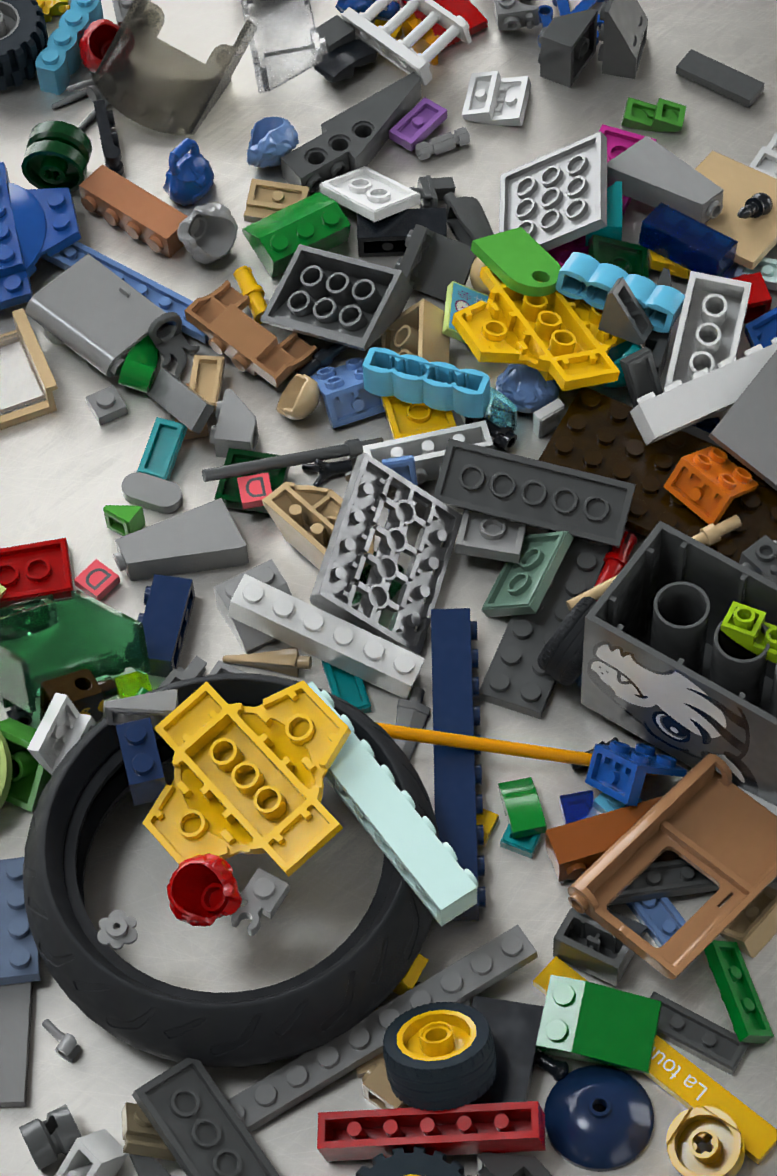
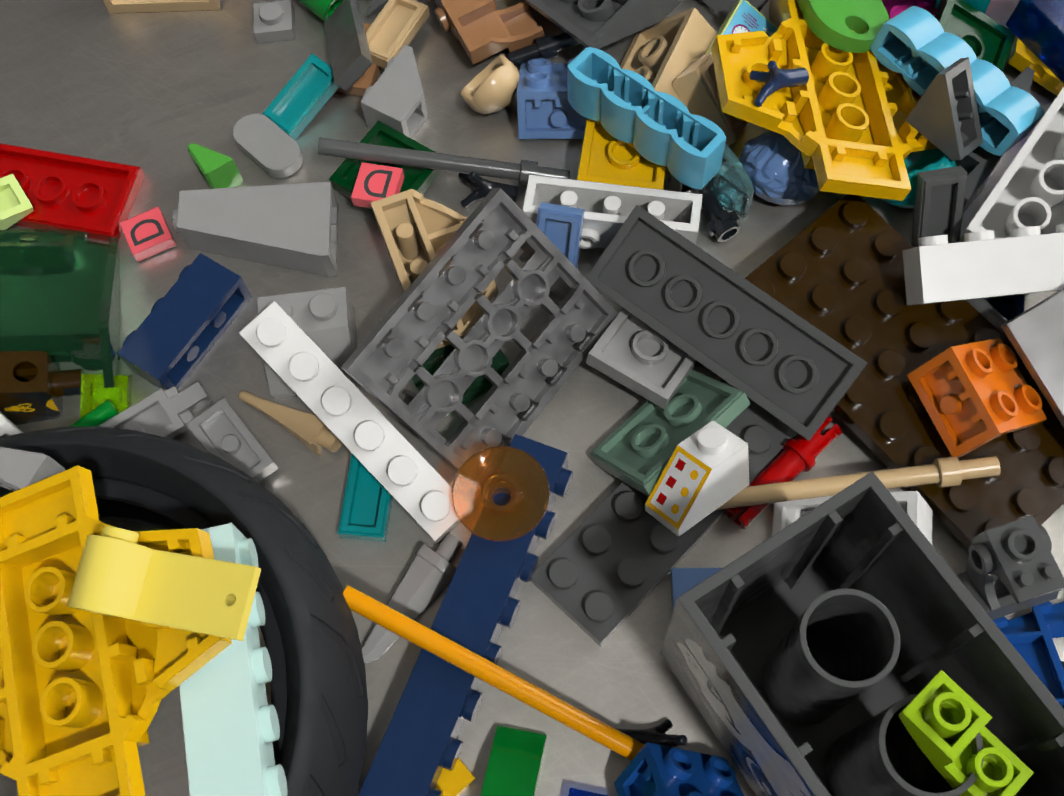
camera: 25 degrees right, 10 degrees up
white tile [533,398,565,438] -> none
black tyre [537,597,597,686] -> none
none -> light yellow door [67,526,261,641]
none -> clear orange dish [452,446,550,541]
none -> white slope [645,421,749,537]
none -> tan slope [672,52,748,146]
none -> dark blue bar [749,61,809,107]

